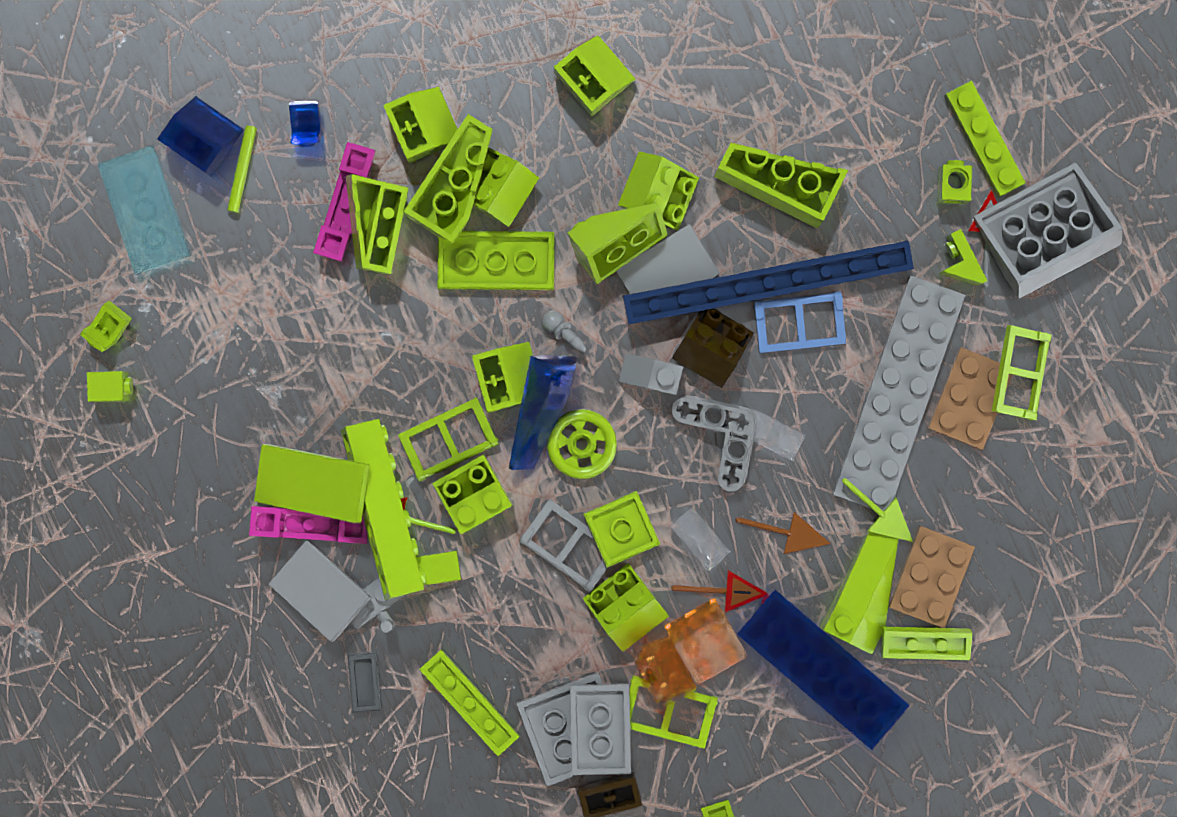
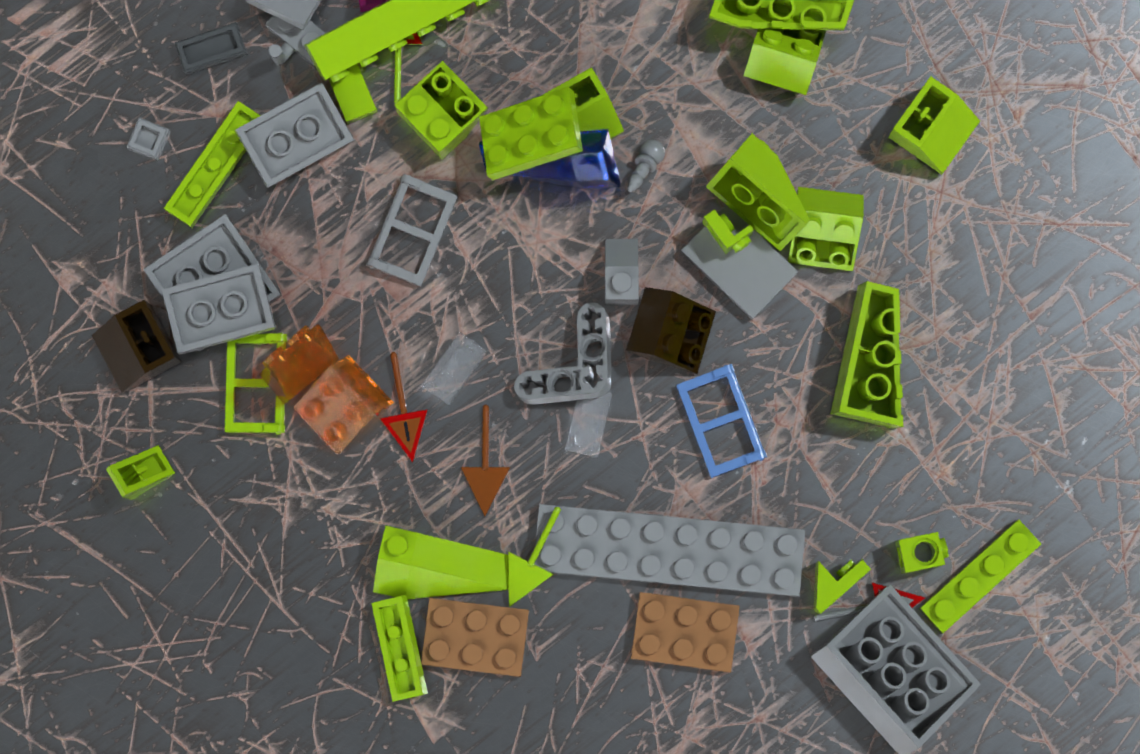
camera: 85 degrees right, 5 degrees down
lime window [398,397,499,482] -> none
lime tile [437,231,554,291] -> none
lime plate [547,409,617,479] -> none
lime slope [582,563,669,652] -> none
lime tile [583,491,660,568] -> none
dark blue plate [622,240,914,325] -> none
clear blue brick [734,587,910,750] -> none
lime window [992,325,1052,421] -> none
none -> light grey tile [126,117,171,161]
none -> light grey plate [235,82,354,188]
none -> lime plate [479,87,583,180]
none -> lime bracket [702,209,754,254]

